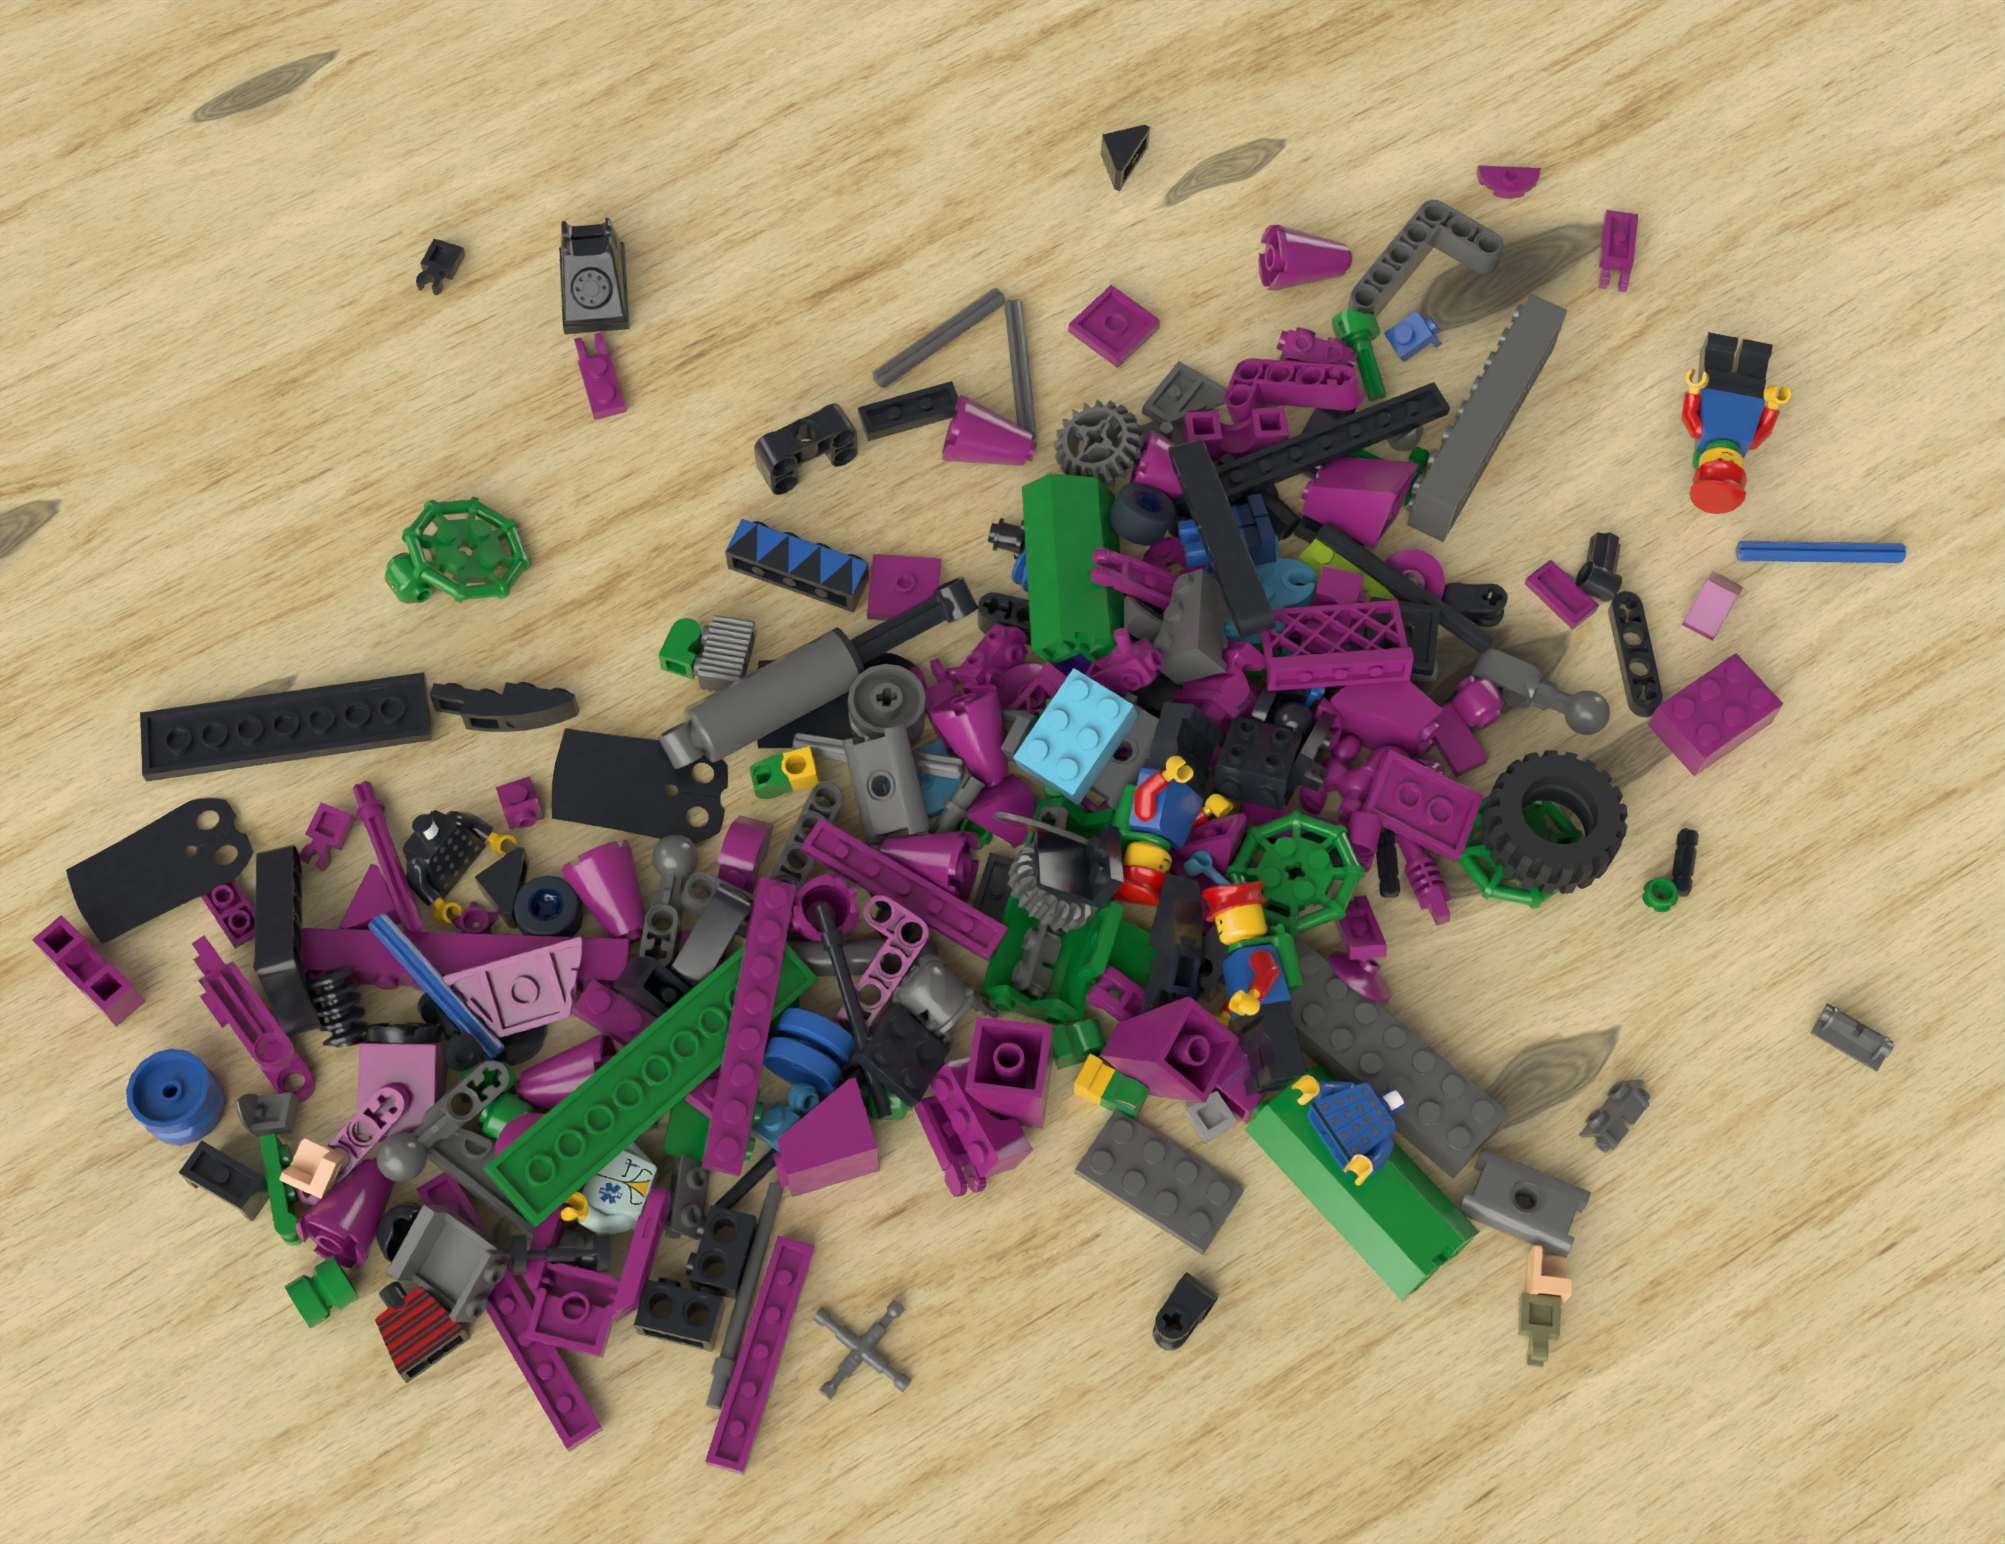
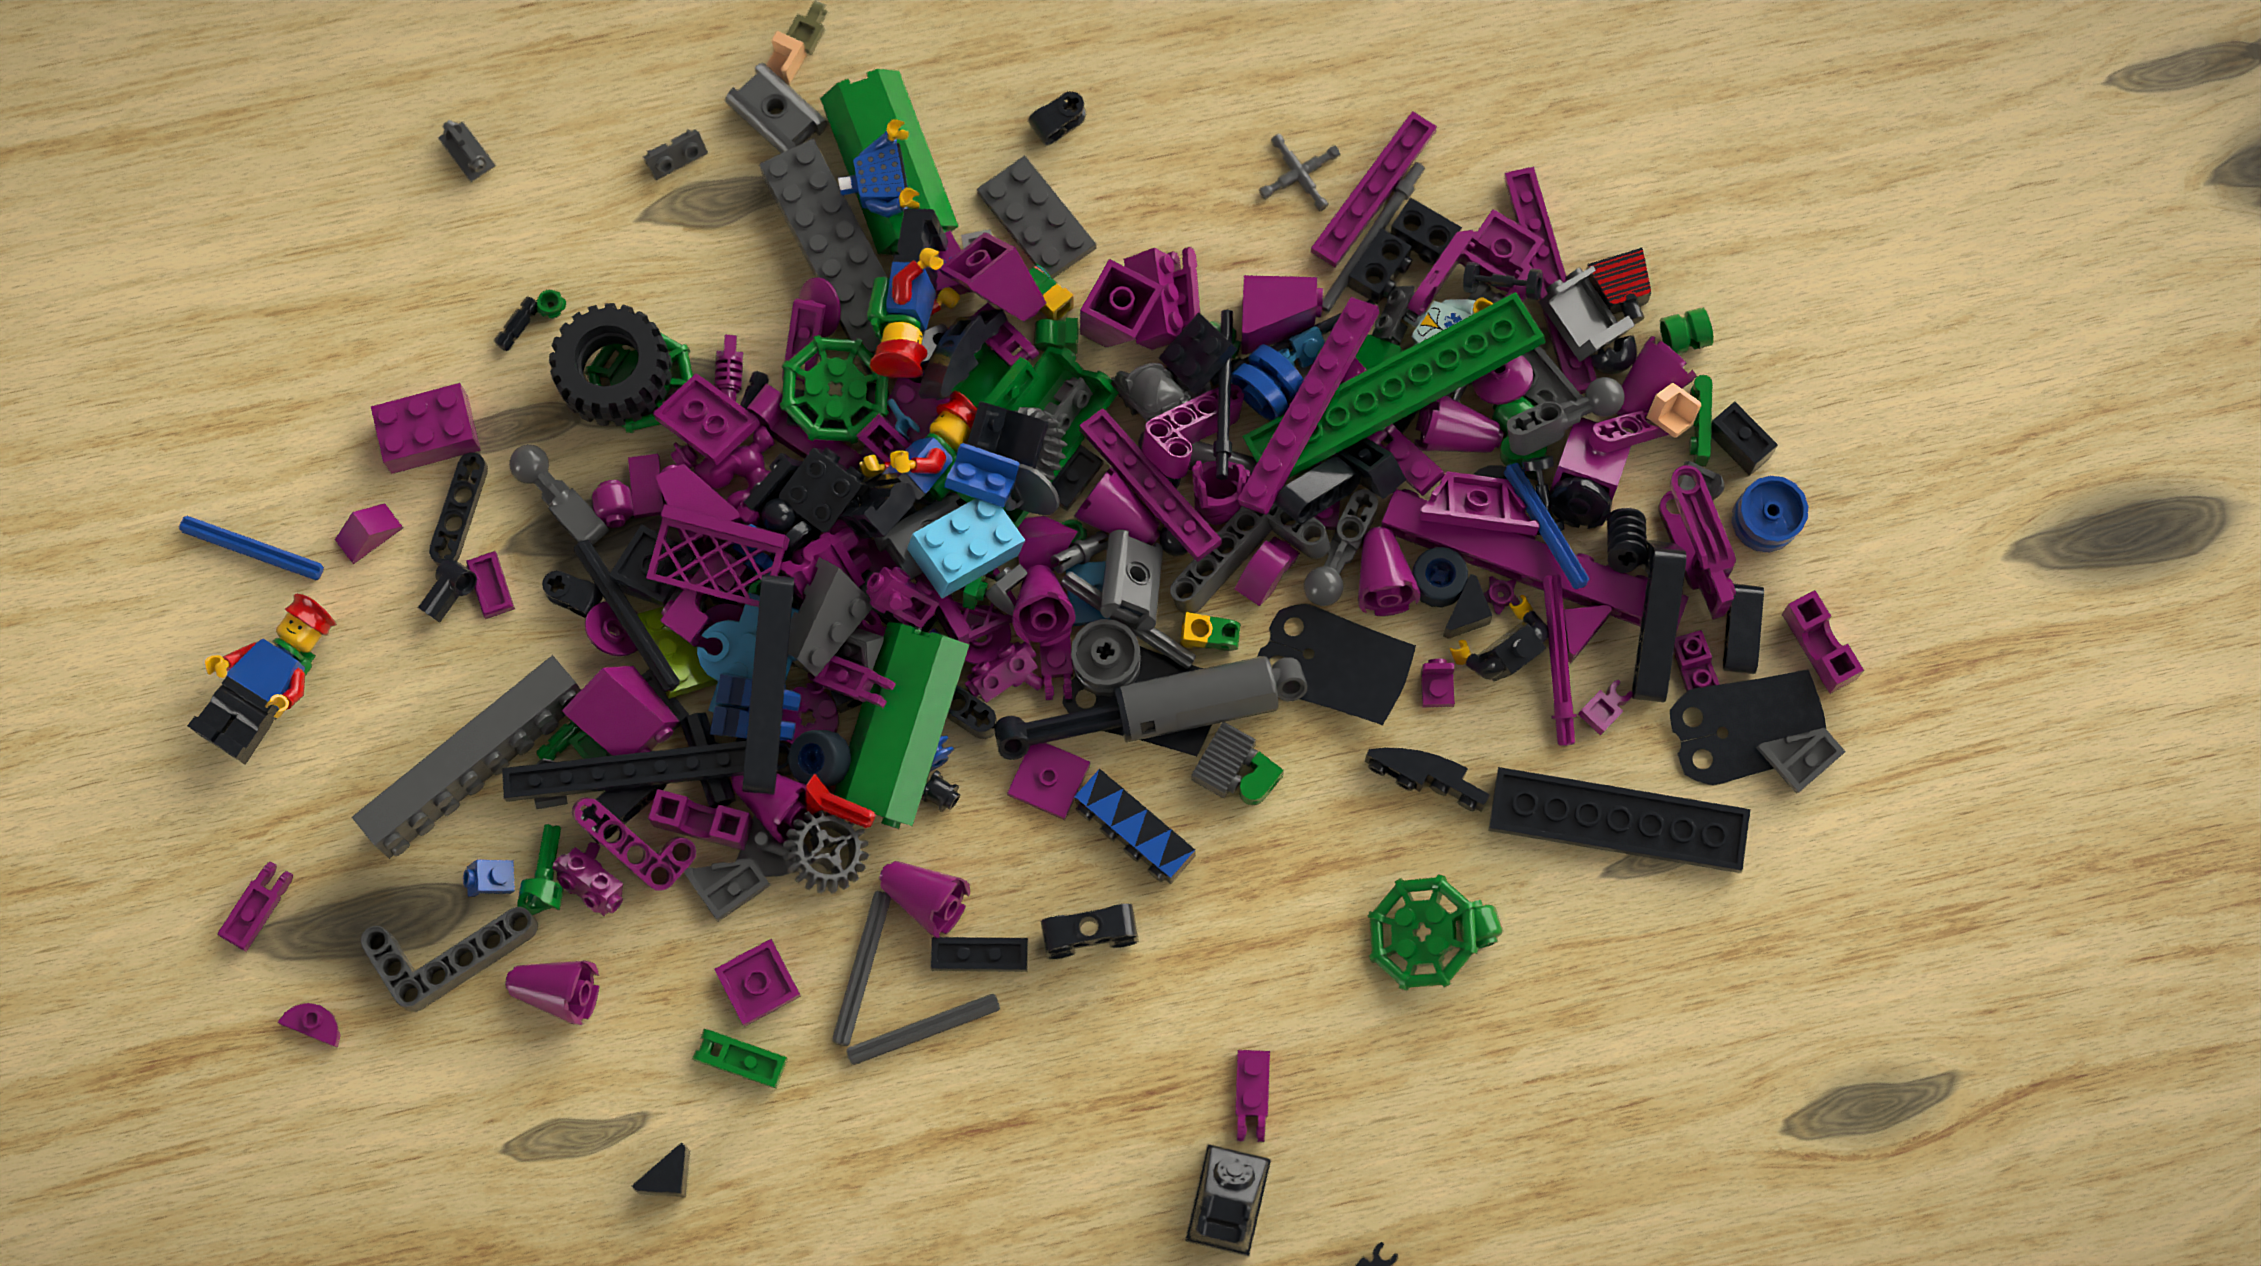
camera: 155 degrees left, 10 degrees up
none -> green plate [692,1029,788,1089]
none -> red piece [805,773,875,828]
none -> blue bracket [944,443,1020,508]
none -> black beam [1723,583,1764,674]
none -> dark grey wing [1756,728,1846,793]

